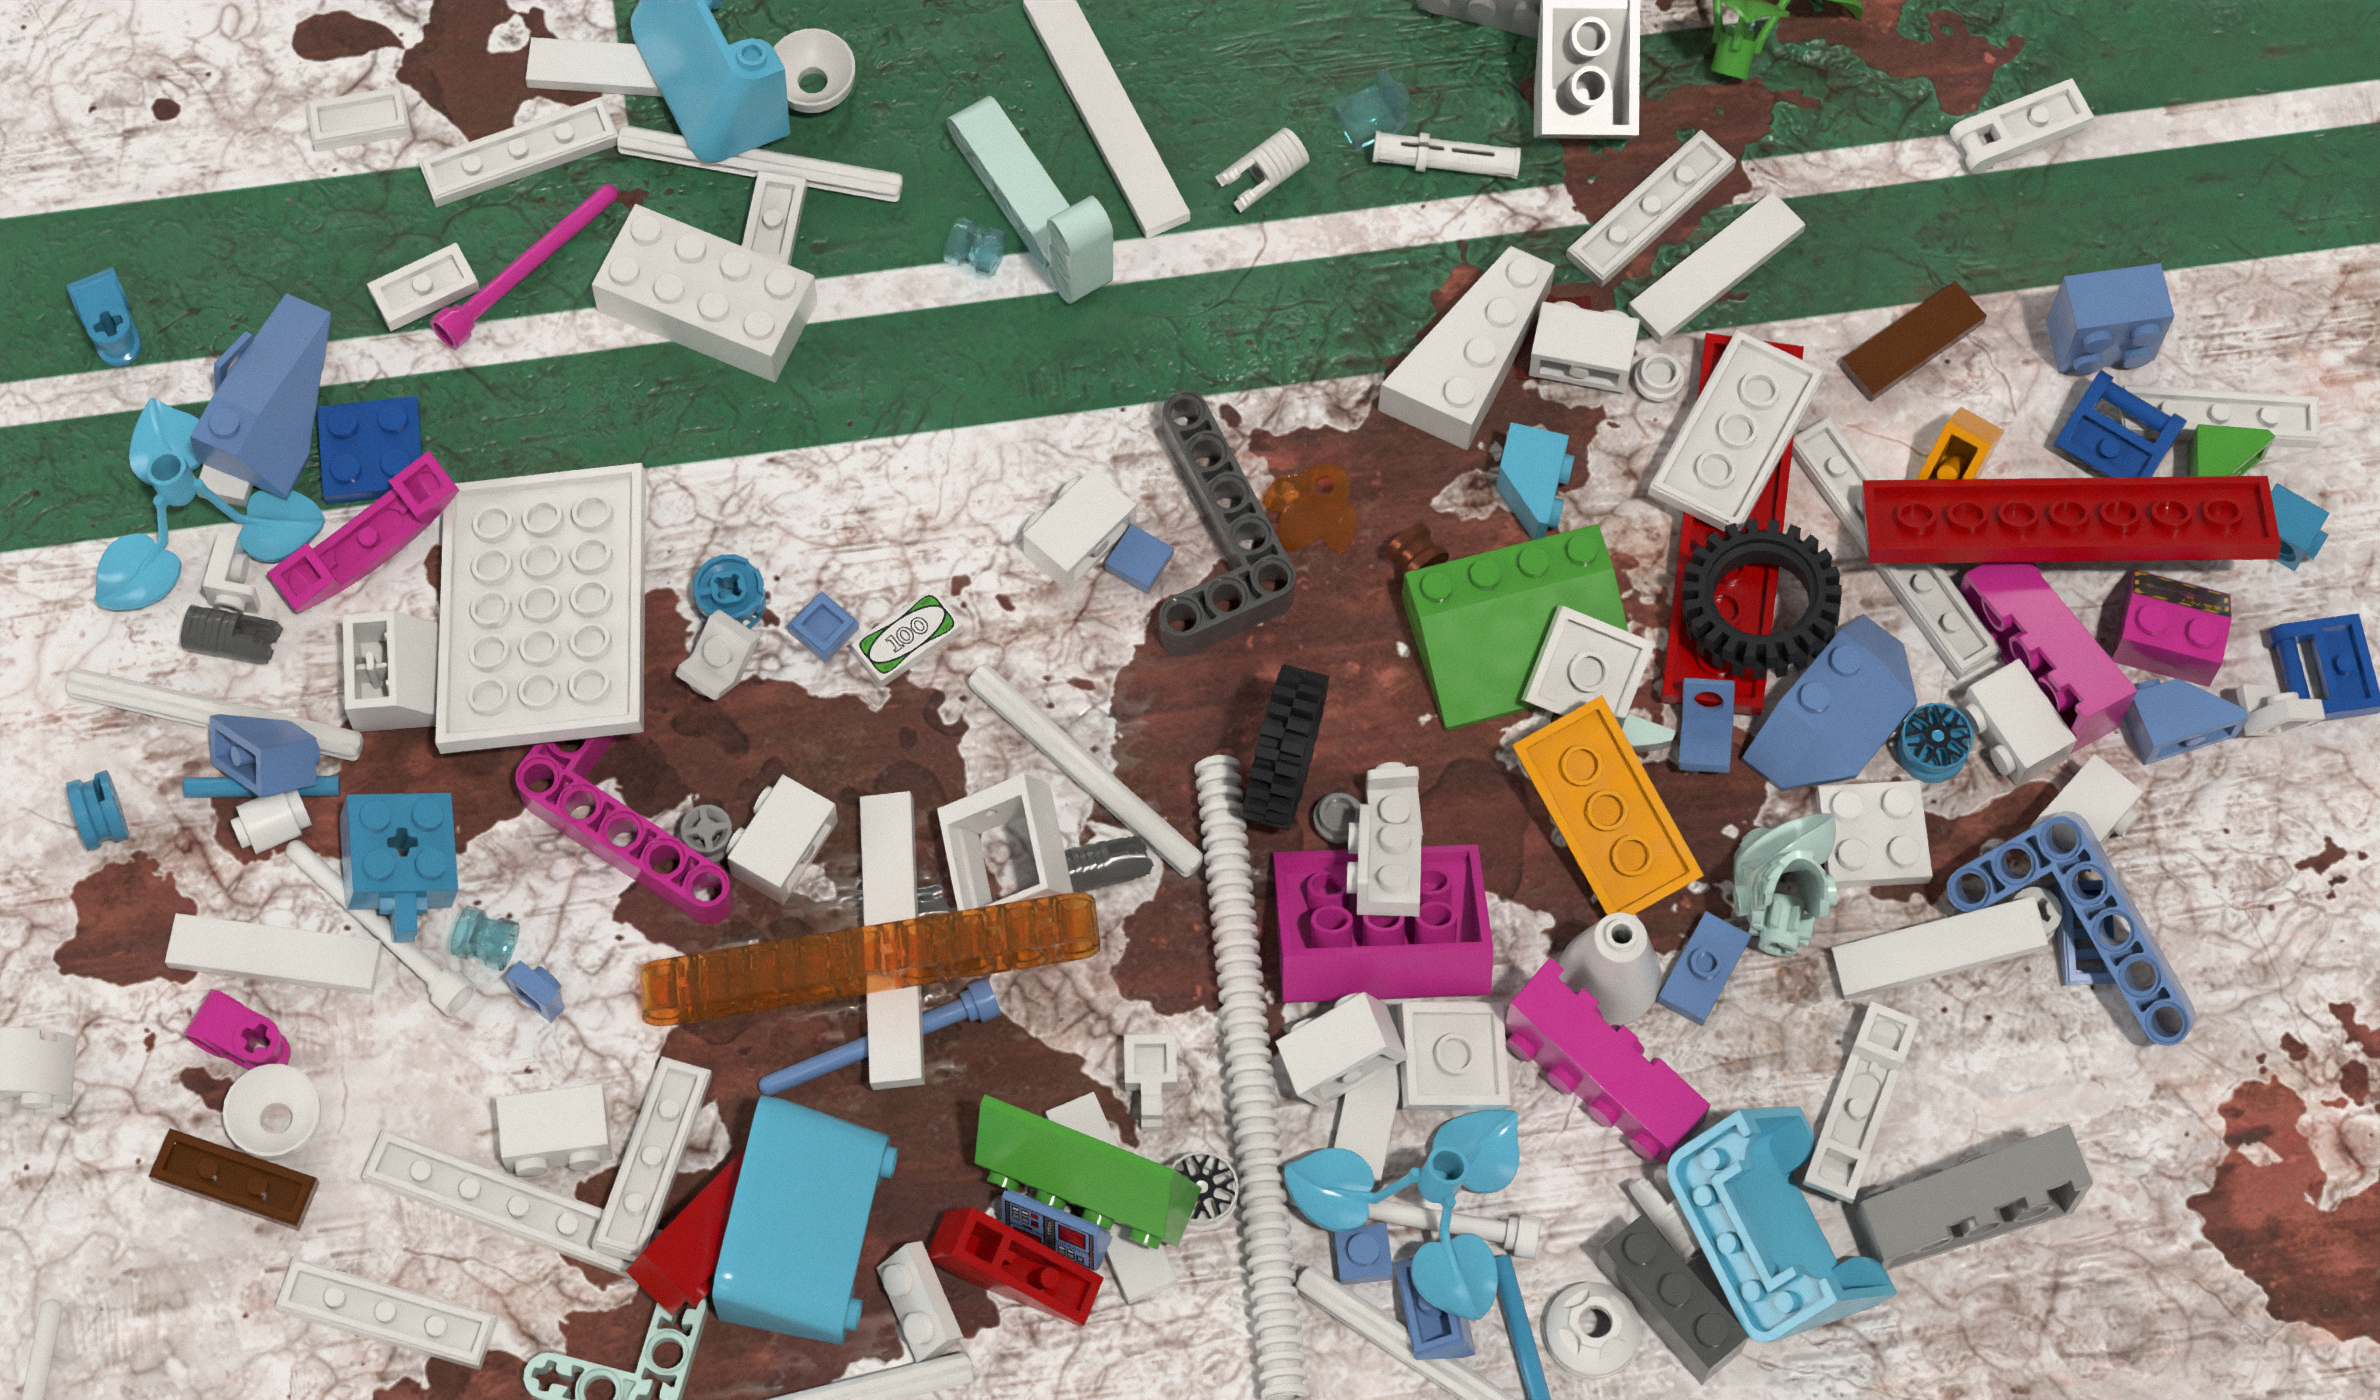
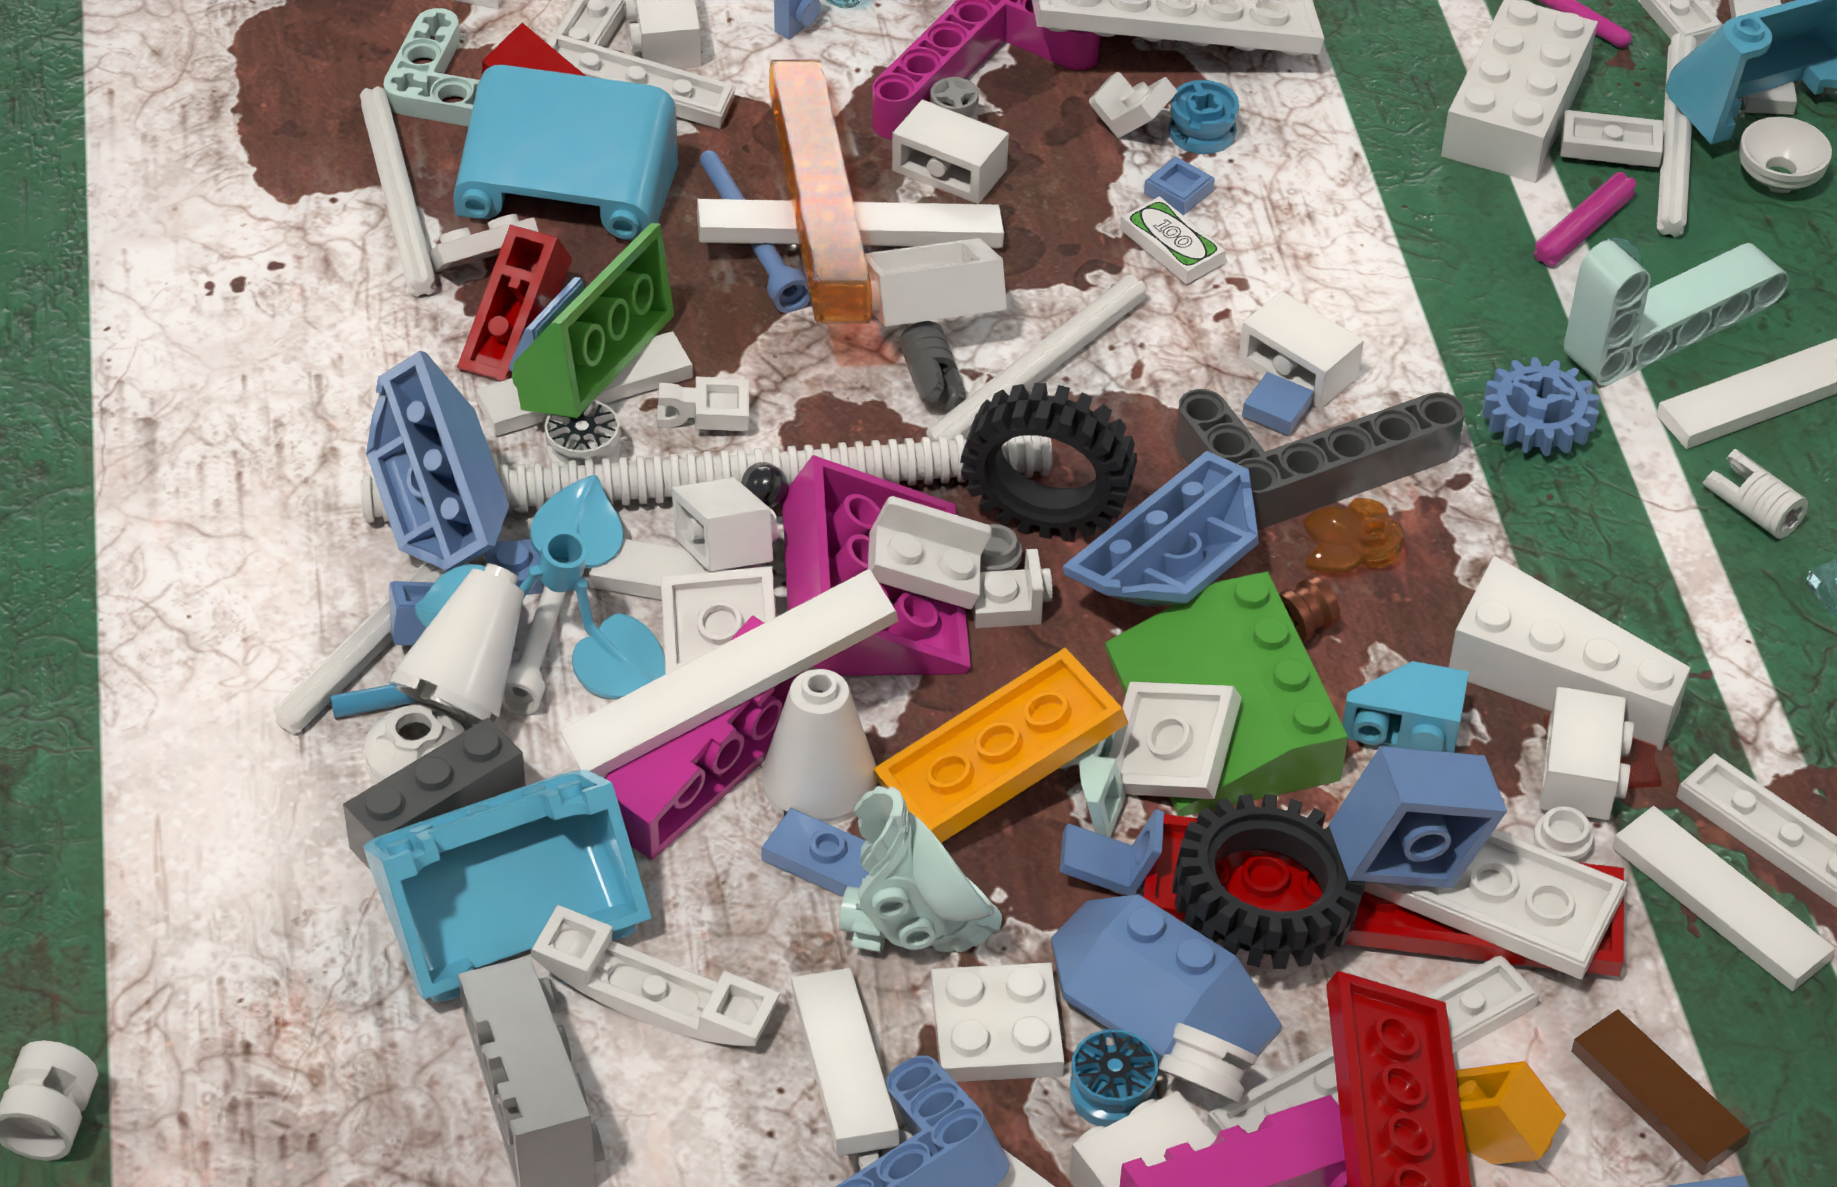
camera: 90 degrees right, 20 degrees down
white pin [1372,131,1521,179] -> none
none -> medium blue wedge [366,351,509,571]
none -> white cone [388,563,525,726]
none -> white tile [560,569,899,776]
none -> black hinge [741,462,788,507]
none -> medium blue wedge [1063,451,1259,608]
none -> white wheel [1158,1023,1257,1103]
none -> medium blue brick [1329,746,1507,888]
none -> medium blue gear [1482,357,1600,456]
none -> dark pink axle [1533,172,1636,267]

